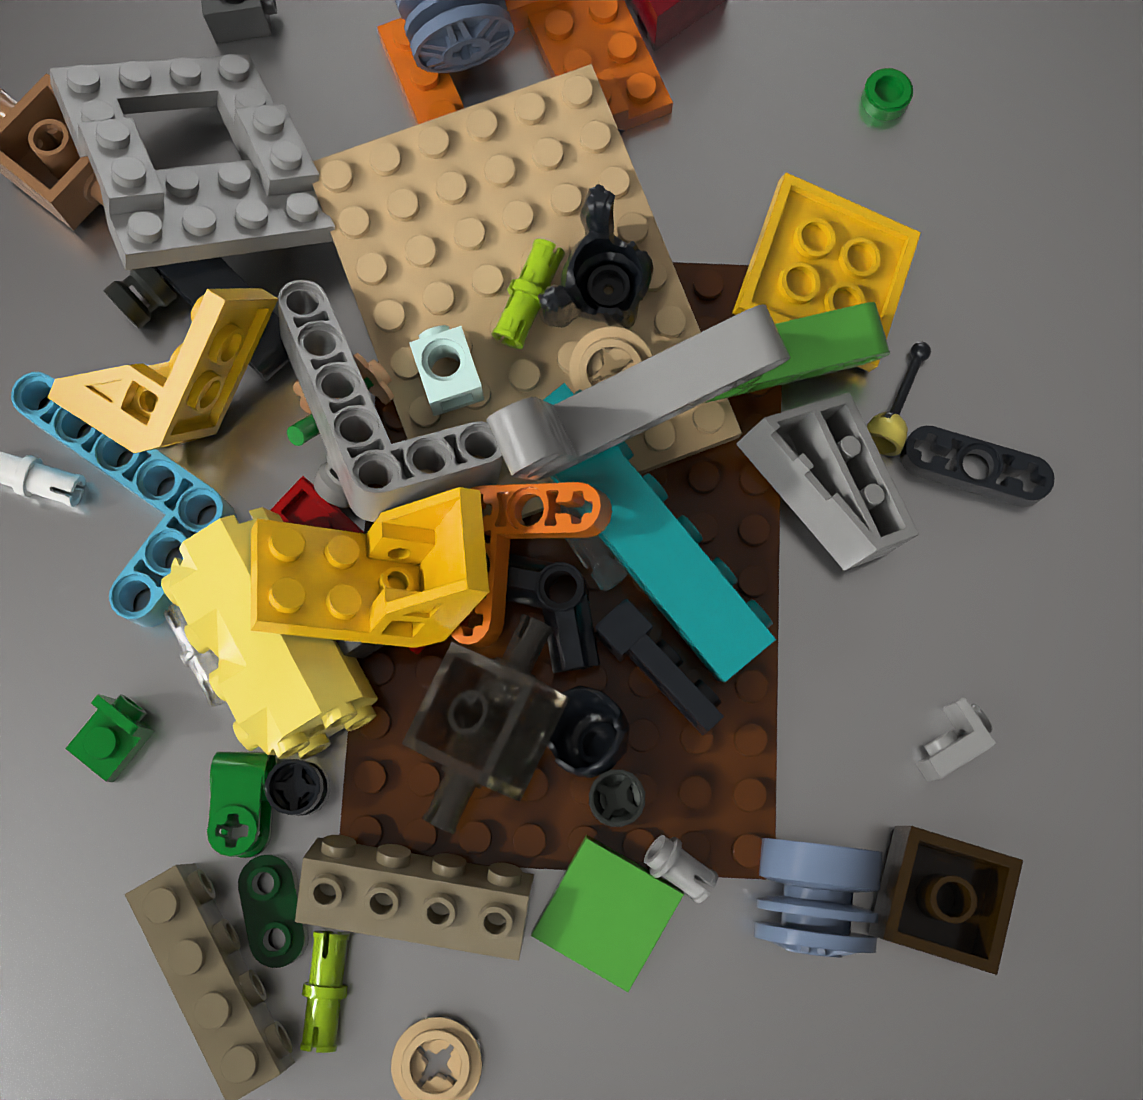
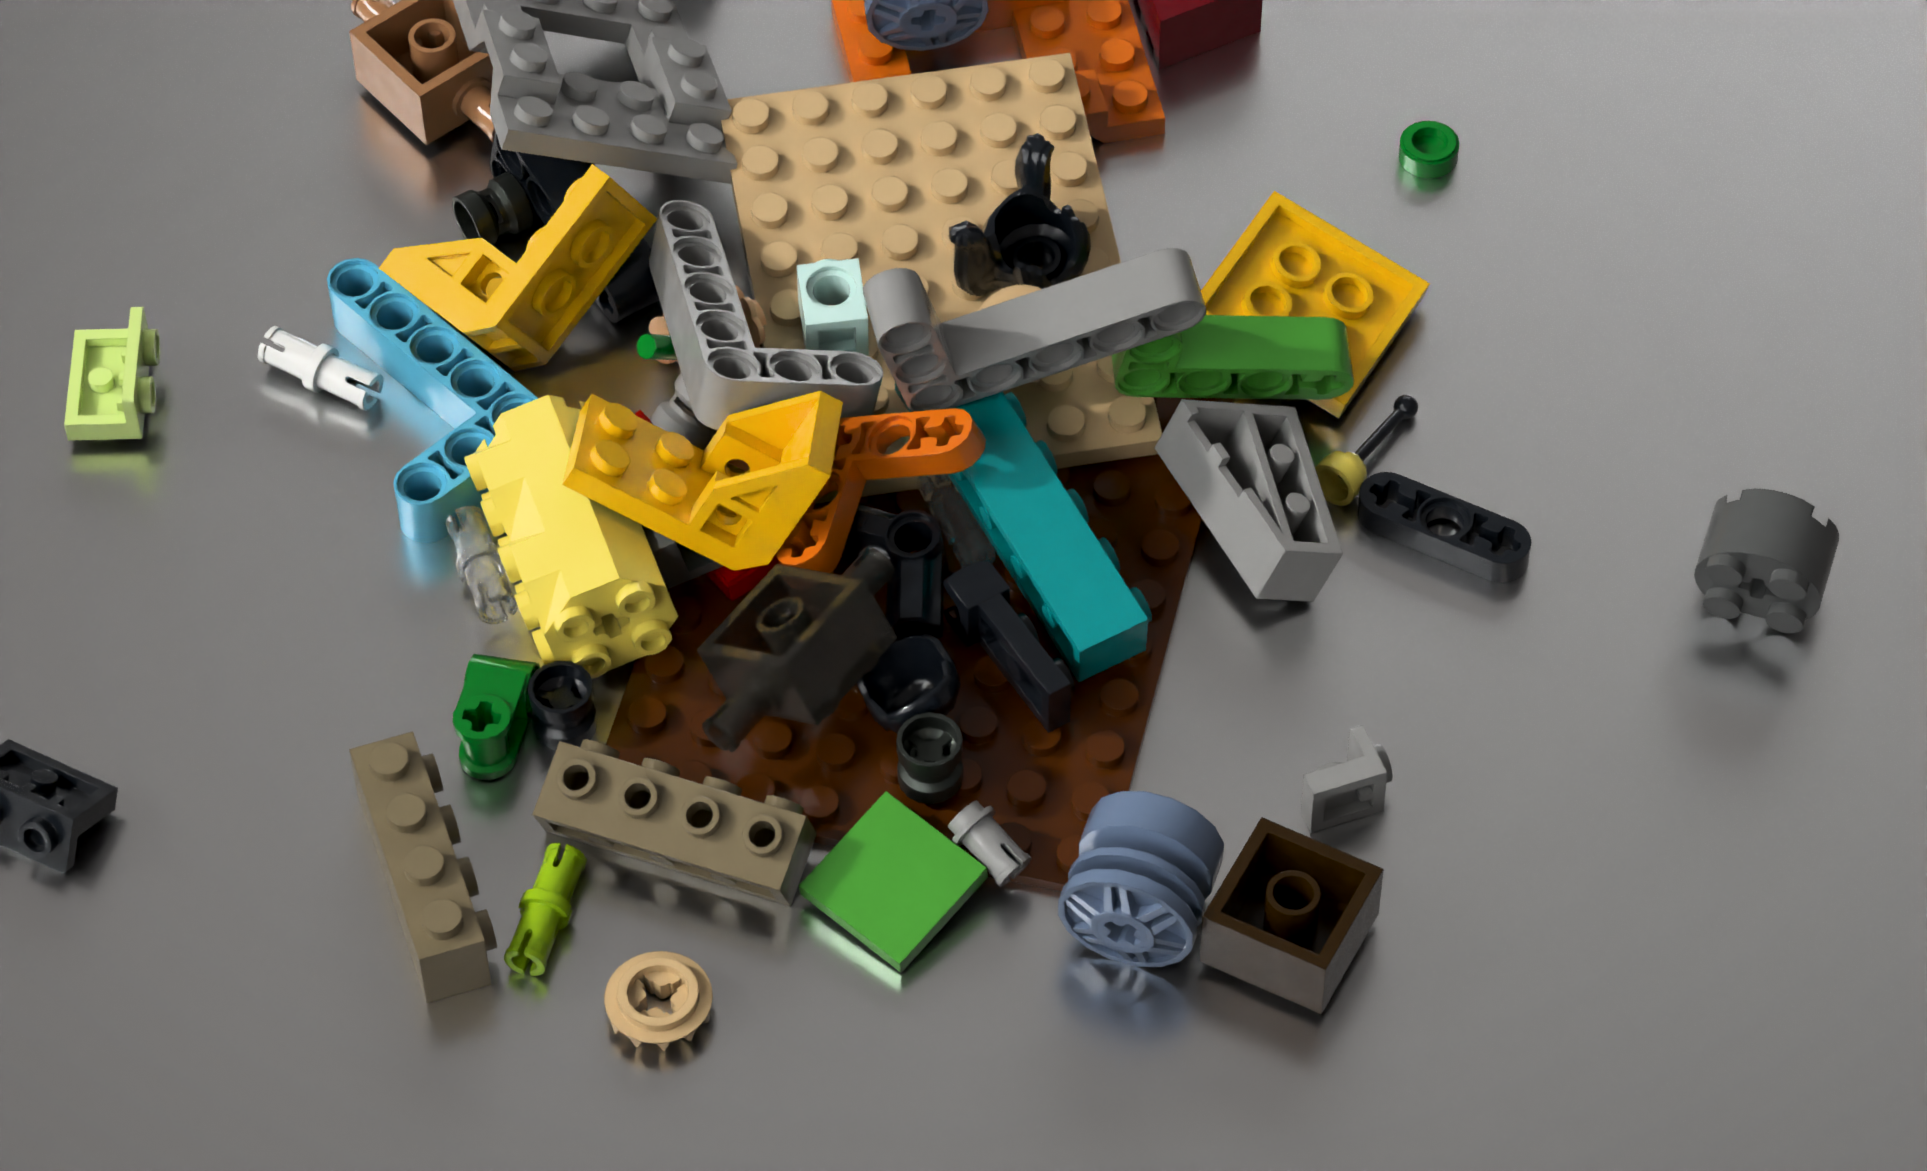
camera: 10 degrees right, 25 degrees down
green bracket [65,694,155,782] -> none
dark green plate [238,854,309,968] -> none
lime pin [492,239,565,349] -> none

